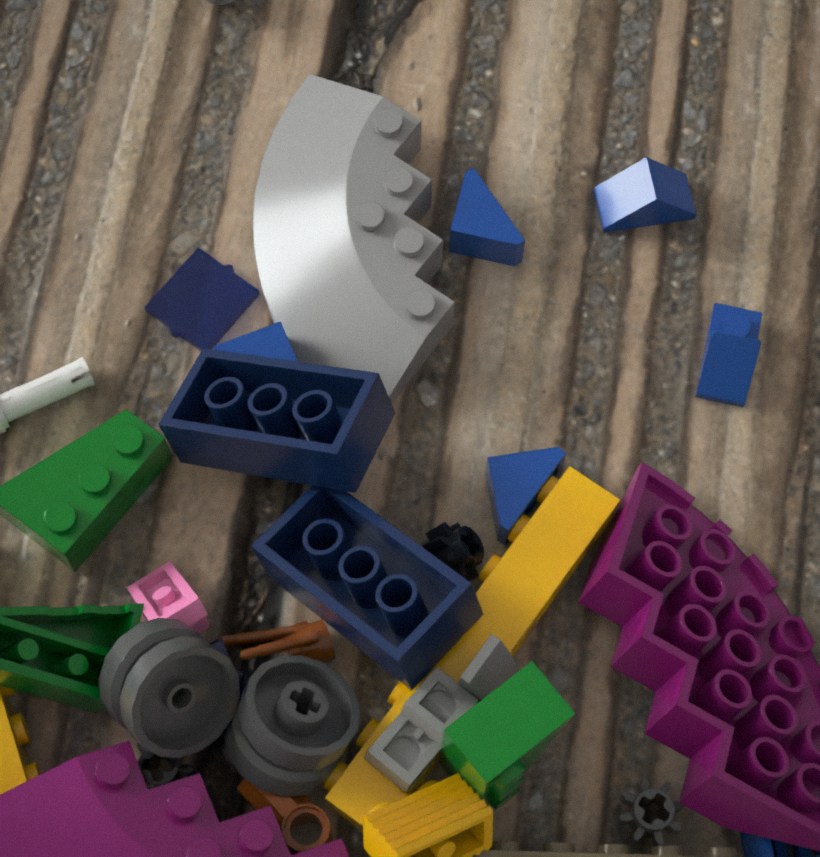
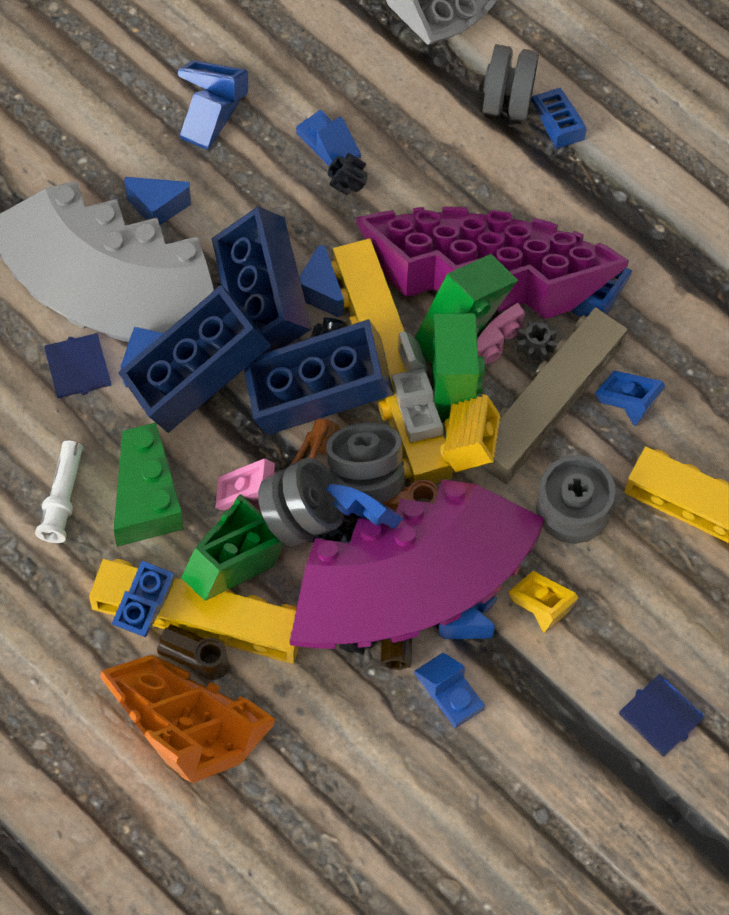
camera: 55 degrees left, 5 degrees down
none -> blue slope [178,60,248,102]
none -> dark blue brick [211,206,312,354]
none -> blue slope [326,484,403,529]
none -> black gear [328,153,368,195]
none -> green wedge [414,254,518,363]
none -> bright pink slope [477,303,525,365]

